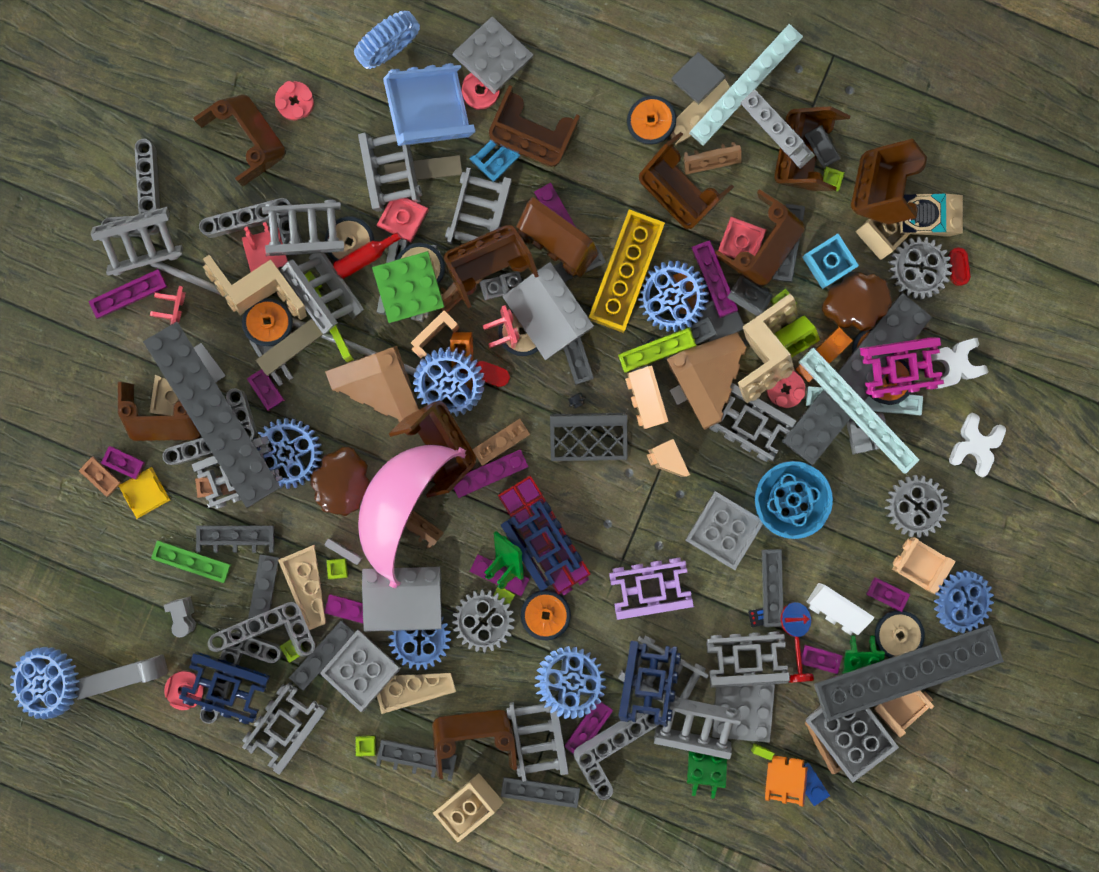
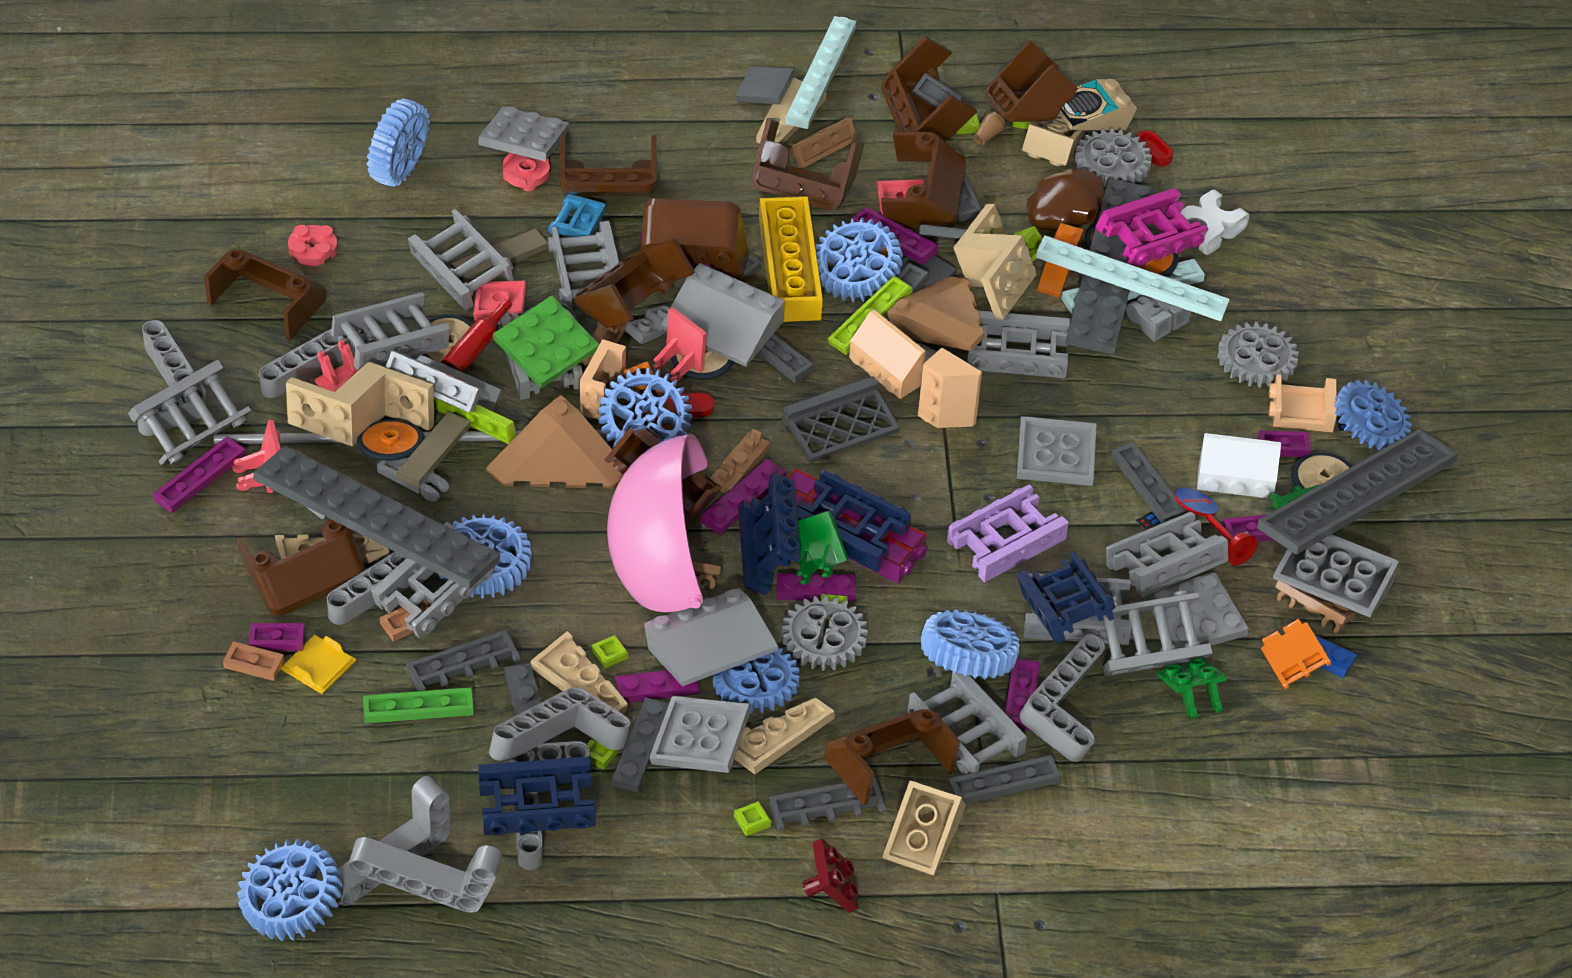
camera: 20 degrees left, 40 degrees down
light grey legs [164,596,196,637] -> none
coral plate [164,671,205,710] -> none
light grey fence [242,682,327,775] -> none
magenta plate [247,369,285,411] -> none
reddish brown piece [310,446,370,516] -> none
light grey tile [325,538,363,565] -> none
light blue panel [383,63,475,146] -> none
orange wheel [521,590,571,640] -> none
black plate [568,392,586,408] -> none
orange wheel [627,96,676,144] -> none
light grey fence [741,90,815,169] -> none
lime tile [751,743,774,760] -> none
dark azure brick [755,461,833,539] -> none
coral plate [766,371,805,408] -> none
medium azure brick [802,234,859,289] -> none
light nougat panel [872,691,934,738] -> none
white piece [949,413,1006,478] -> none
none -> light grey beam [348,837,502,913]
none -> dark blue fence [738,473,801,595]
none -> dark red plate [802,838,859,913]
none -> medium nougat cone [973,112,1005,146]

